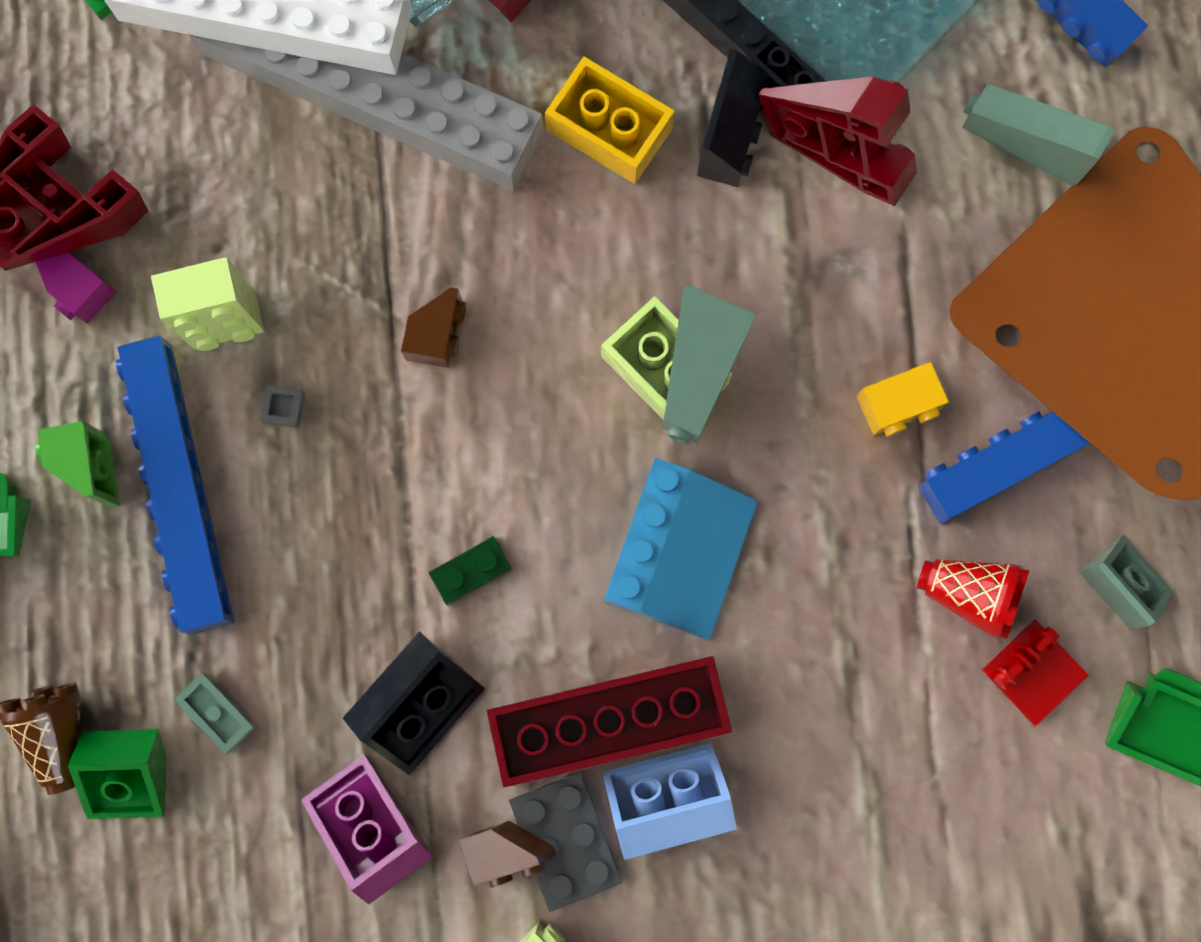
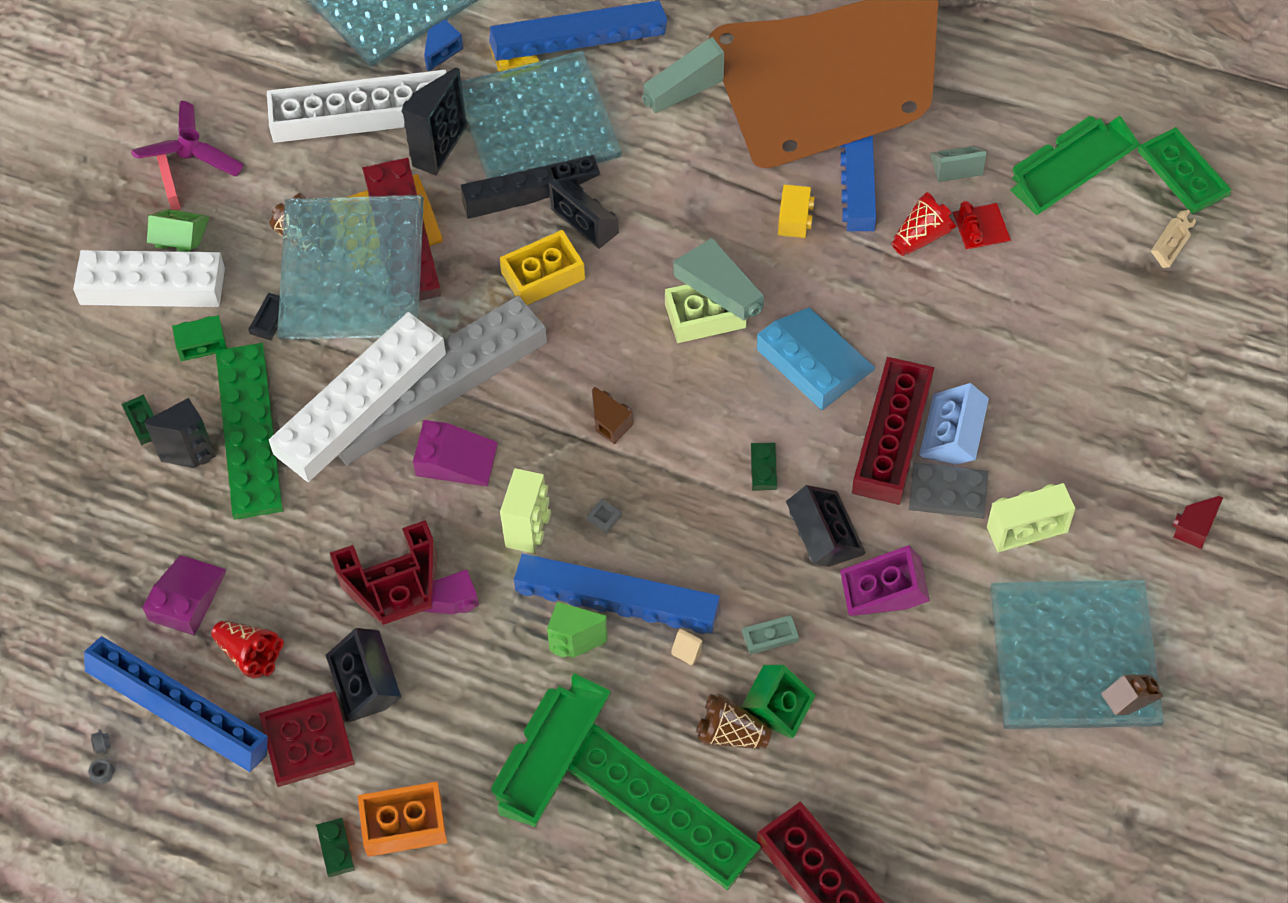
camera: 60 degrees left, 20 degrees down
slope [459,821,557,888] -> none
dark red wedge [759,76,917,206] -> none
none -> magenta slope [413,420,498,487]
none -> tan slope [671,629,702,665]

